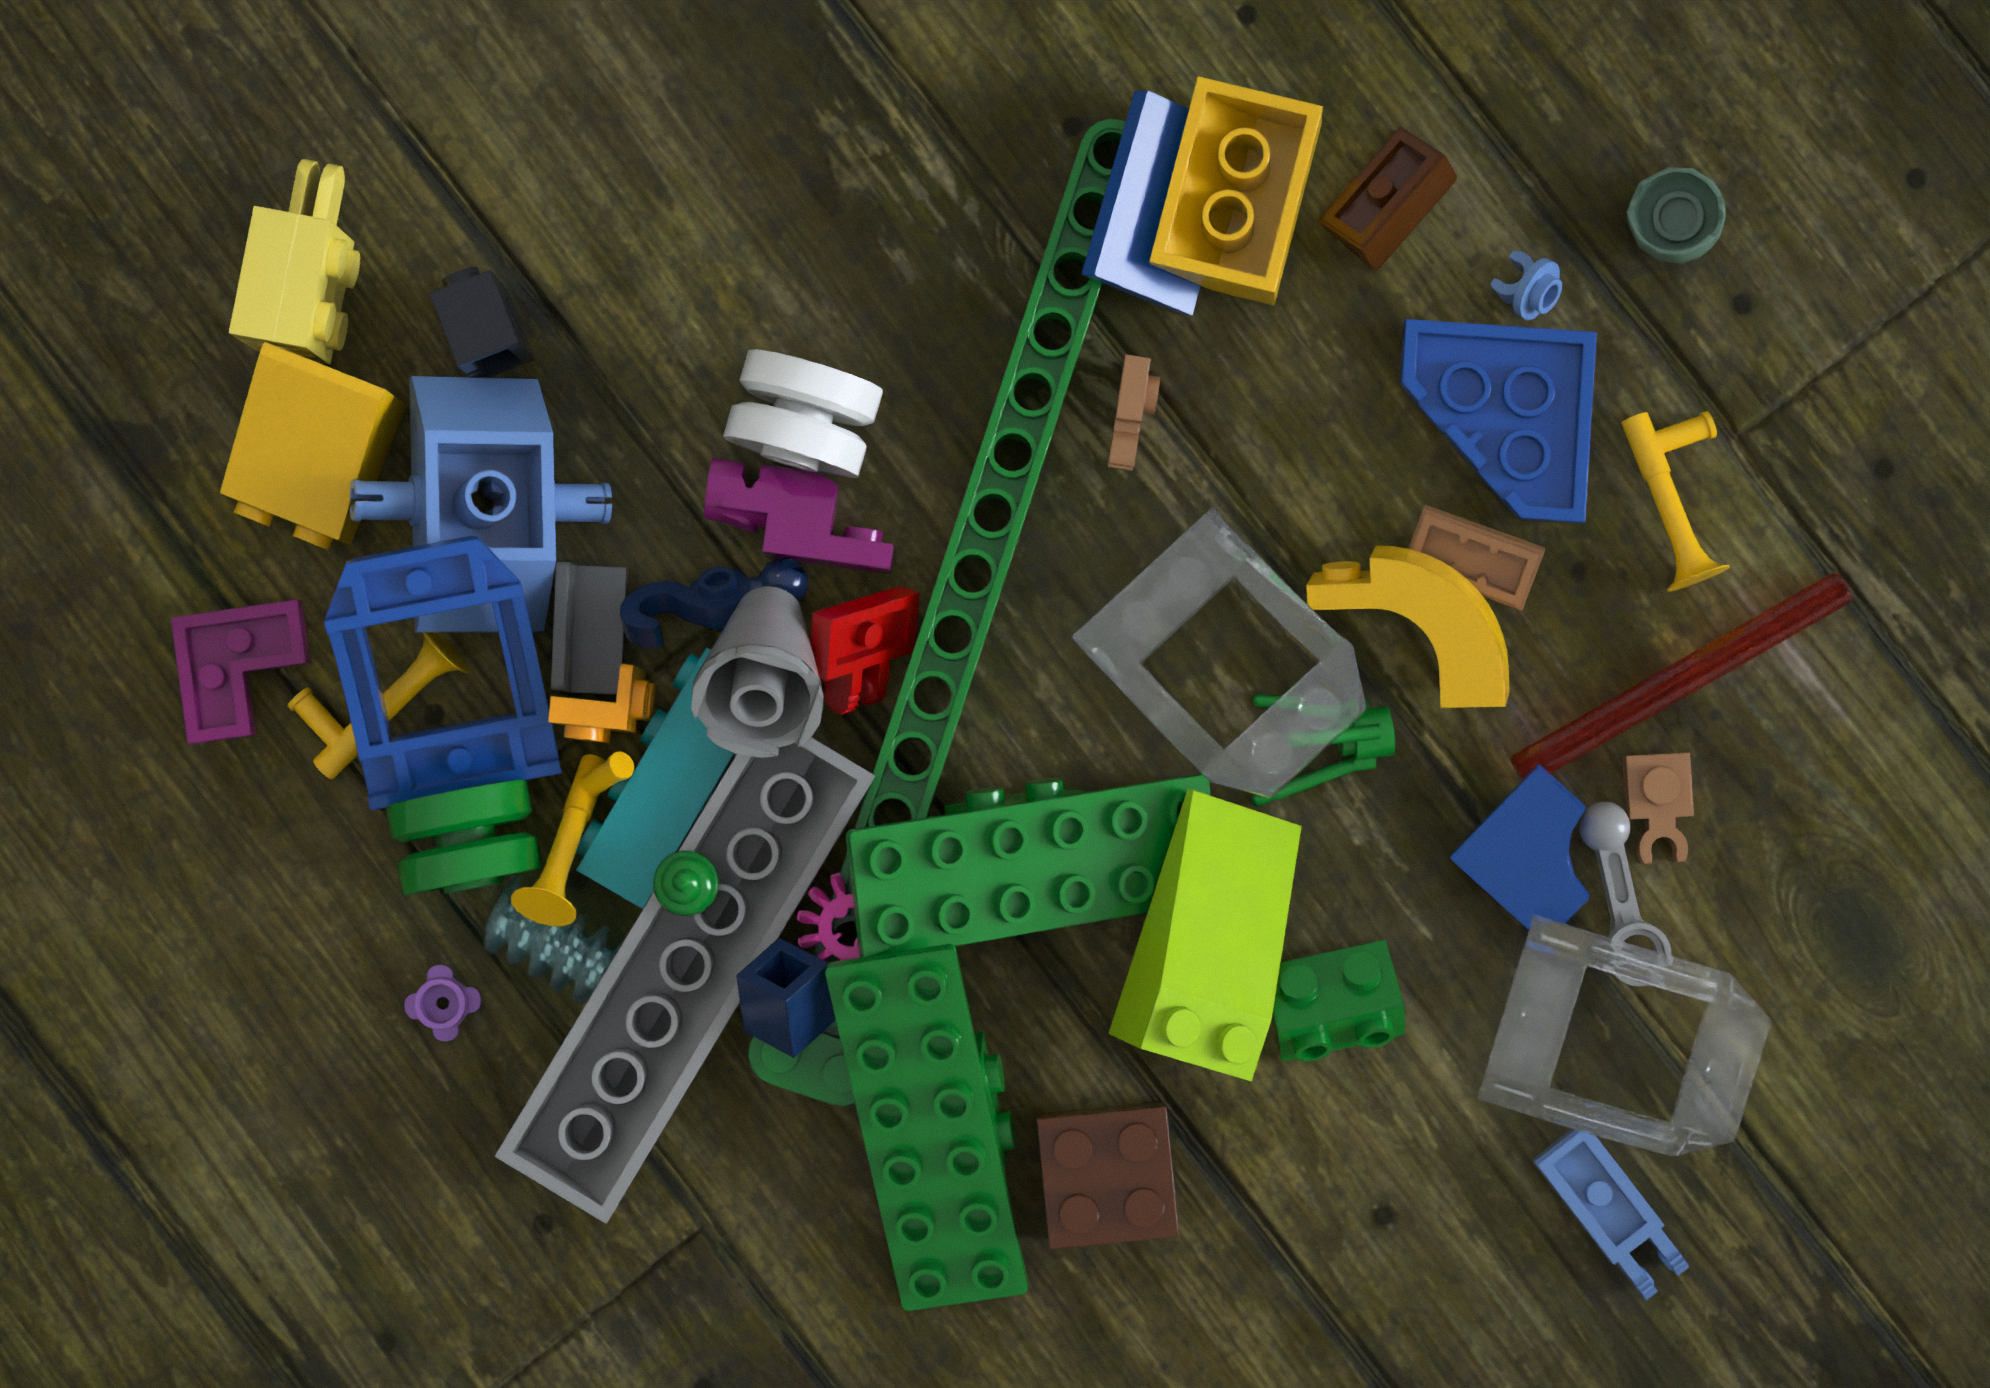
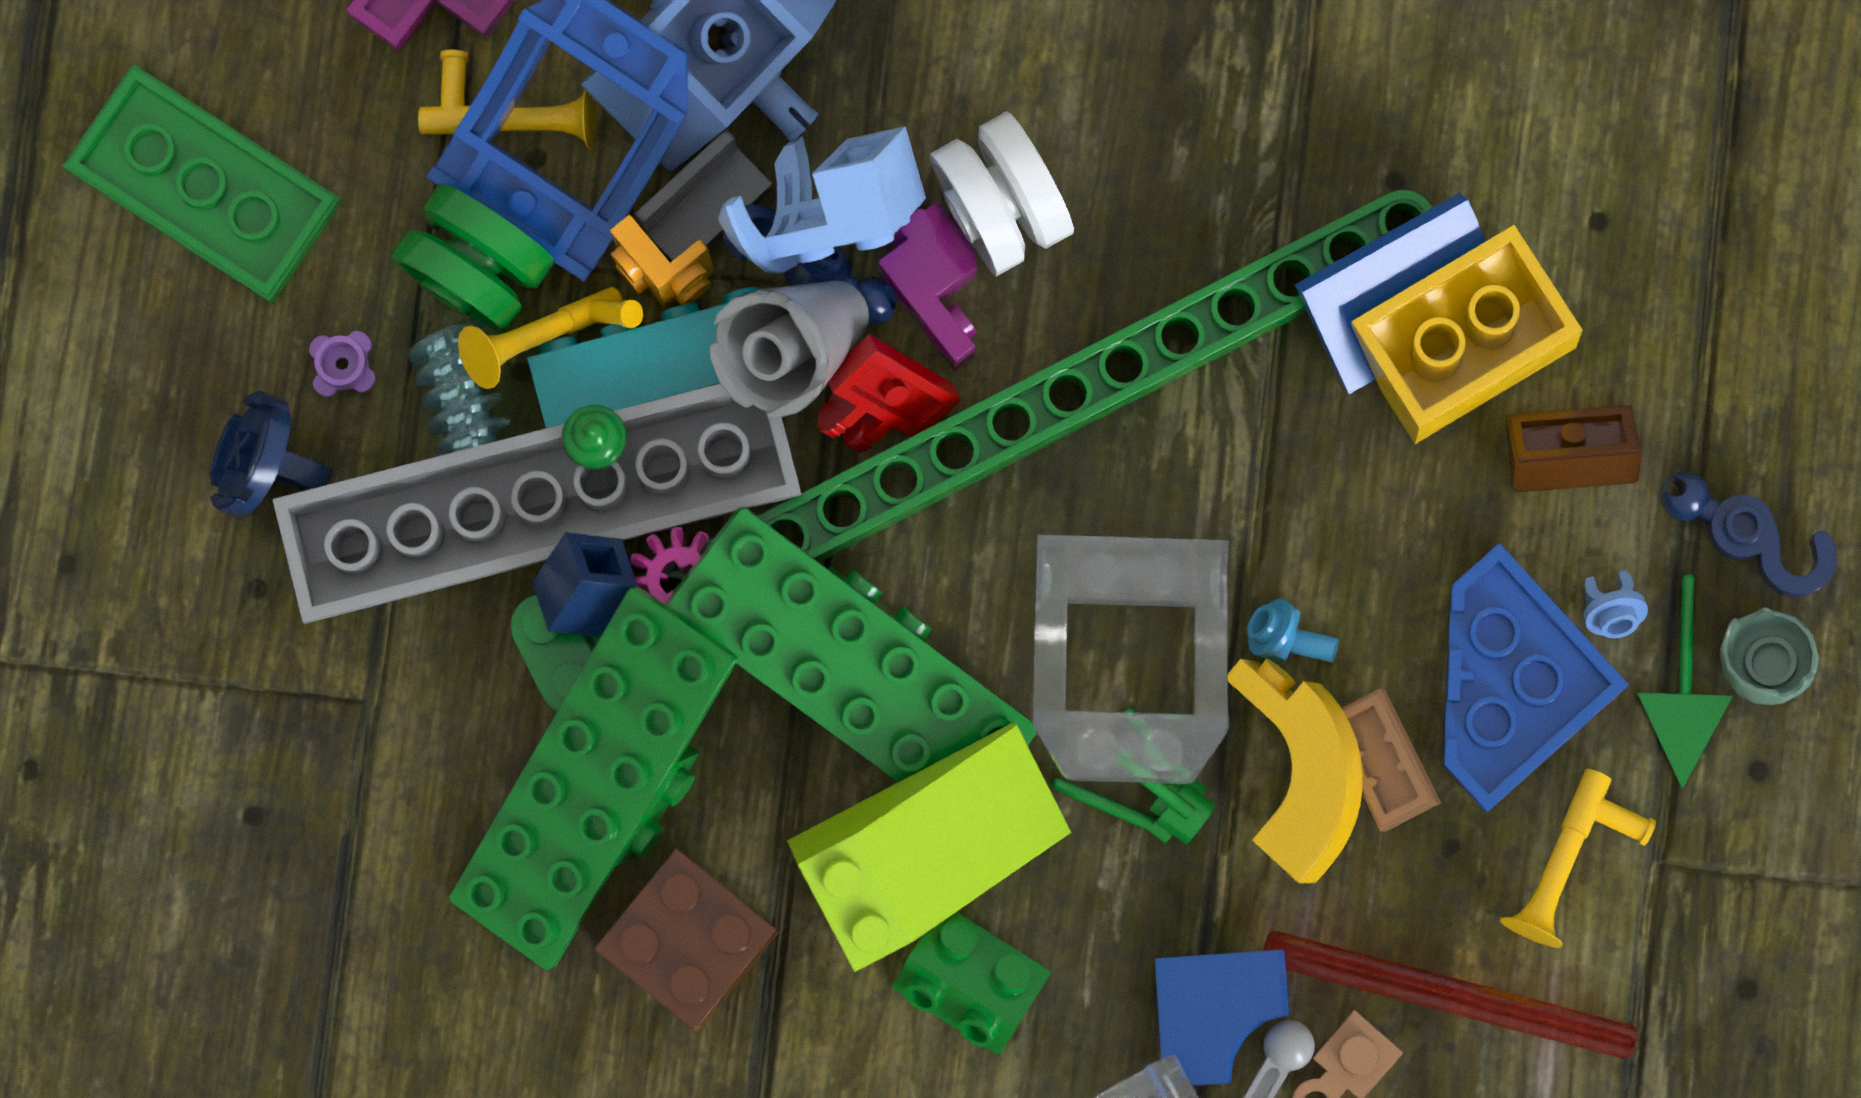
camera: 45 degrees right, 5 degrees down
medium nougat plate [1107,354,1160,471] -> none
none -> green tile [62,64,342,305]
none -> dark blue tile [209,390,333,518]
none -> light blue piece [718,126,926,274]
none -> dark azure plate [1247,599,1339,663]
none -> green piece [1637,574,1733,789]
none -> dark blue piece [1660,471,1837,598]

